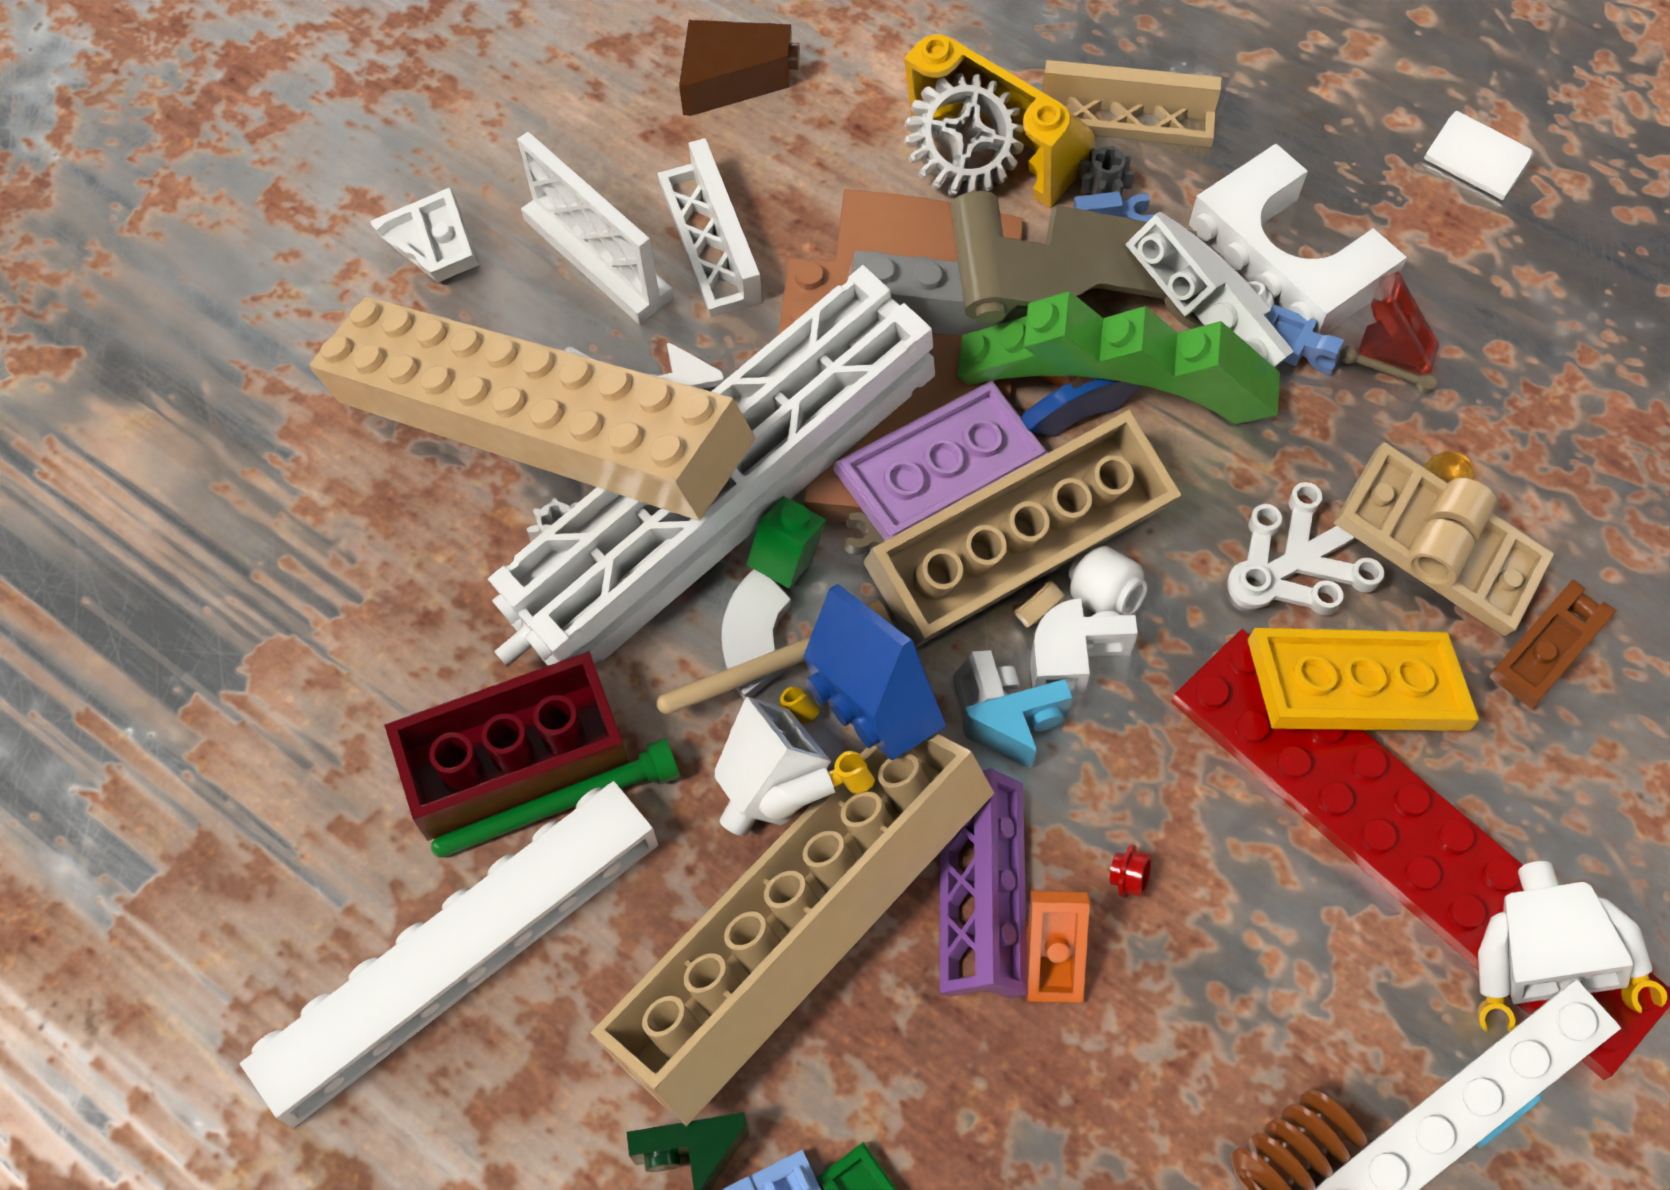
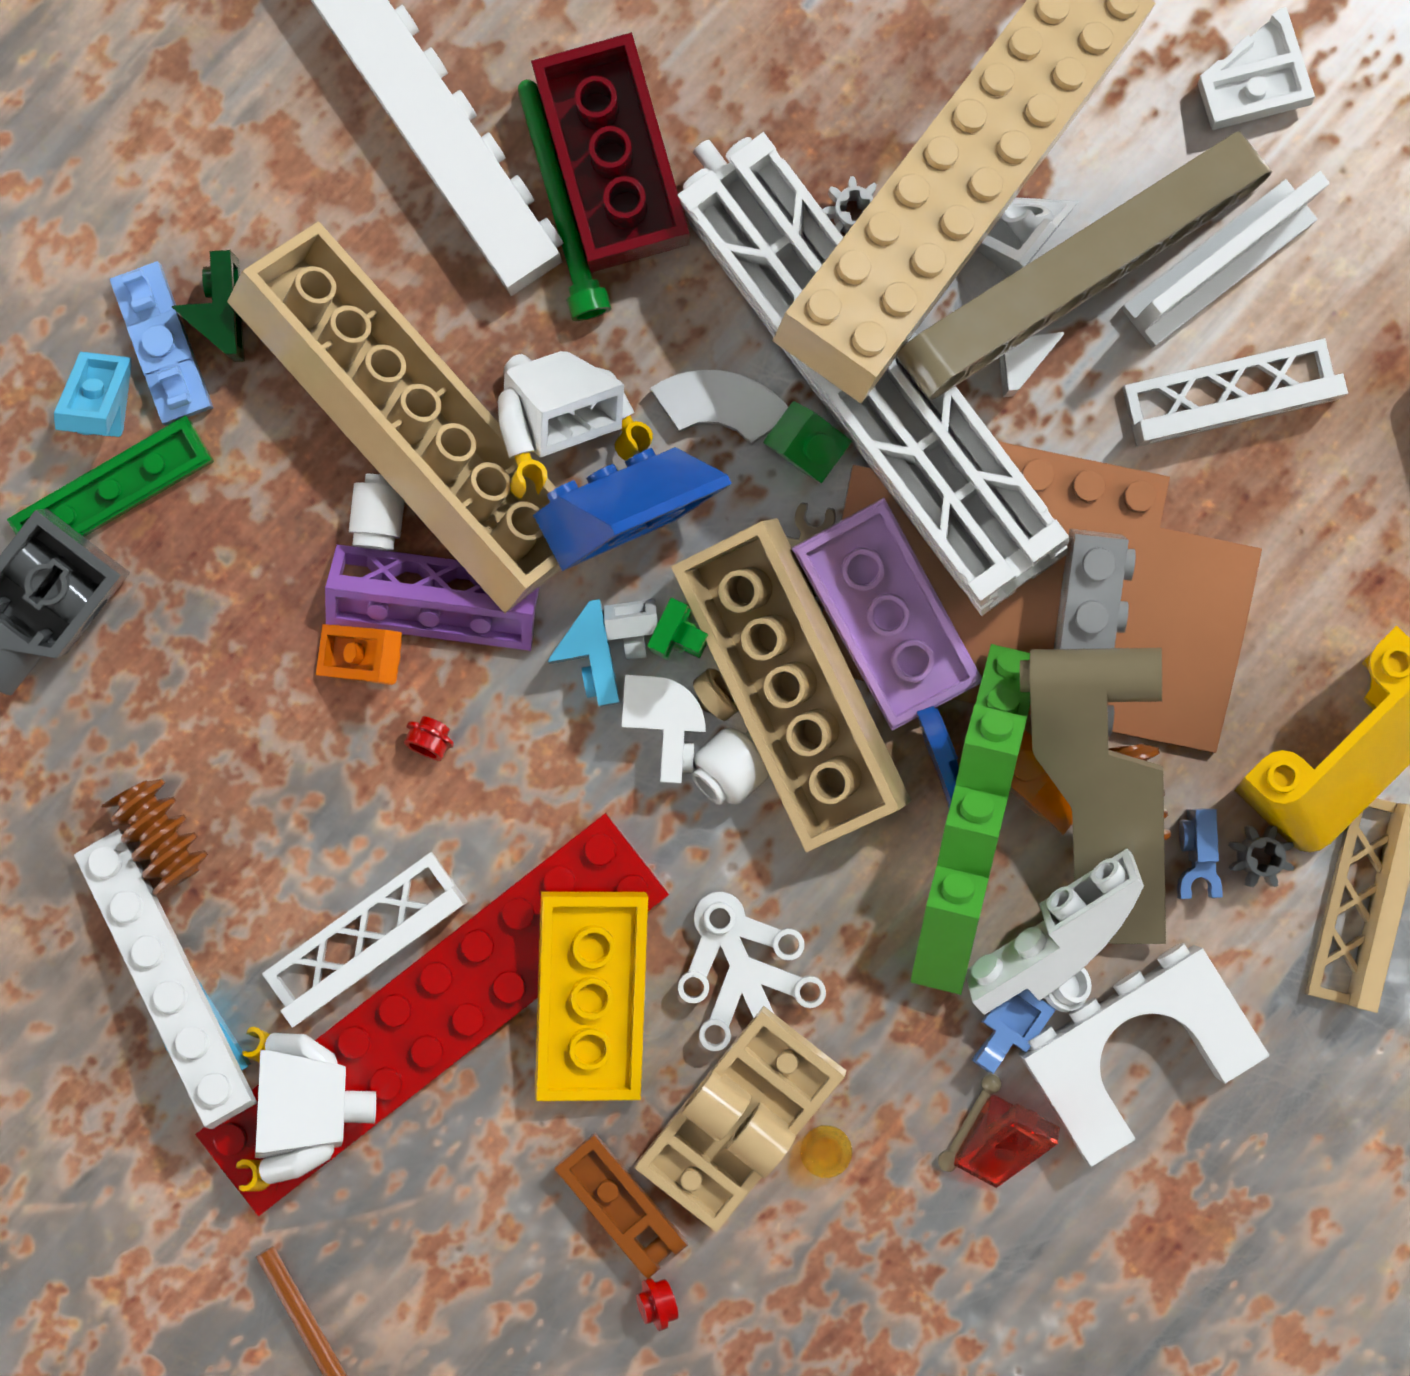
camera: 95 degrees right, 25 degrees up
tan piece [657,600,892,714] -> none
white gear [904,73,1024,196] -> none
white slope [1424,111,1533,201] -> none
none -> white fence [262,852,468,1028]
none -> white brick [349,474,404,551]
none -> red plate [636,1278,679,1331]
none -> green plate [647,597,708,661]
none -> dark tan beam [896,131,1272,400]

